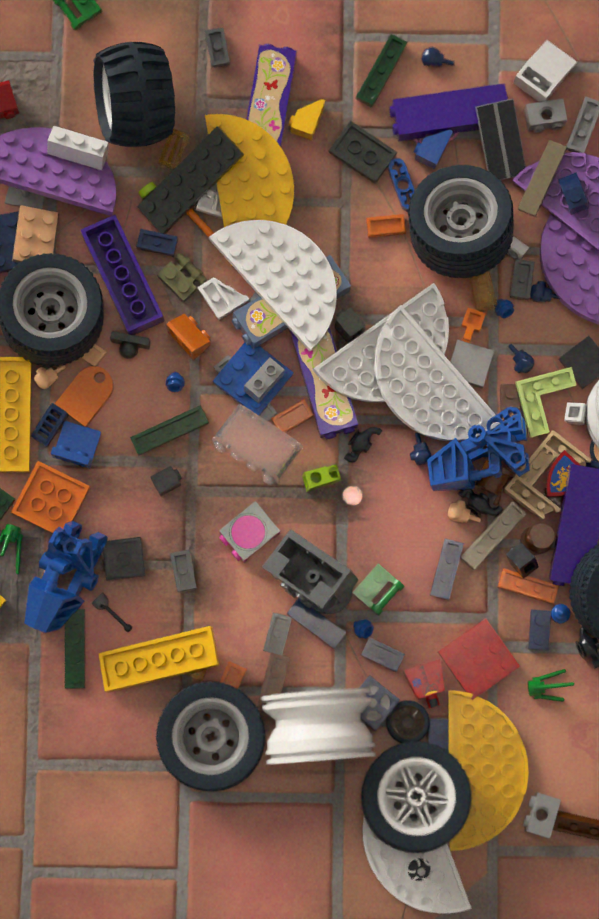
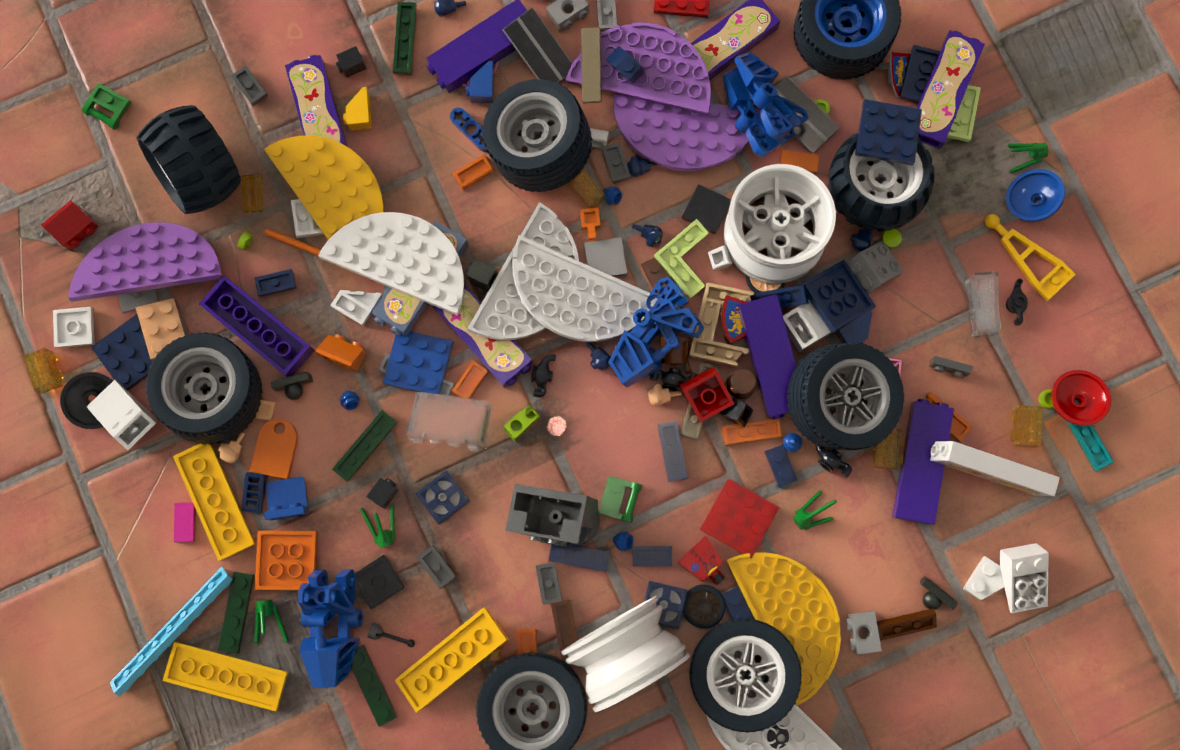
camera: 15 degrees left, 0 degrees up
white brick [47,126,109,170] -> none
pearl dark grey plate [137,126,244,234] -> none
olive plate [157,253,207,302] -> none
panel [219,501,280,563] -> none
light grey brick [244,357,285,403] -> none
pearl dark grey plate [329,121,397,184] -> none
none -> black brick [336,46,367,77]
none -> green plant [360,504,396,548]
none -> dark blue piece [416,470,470,525]
none -> red slope [680,367,734,423]

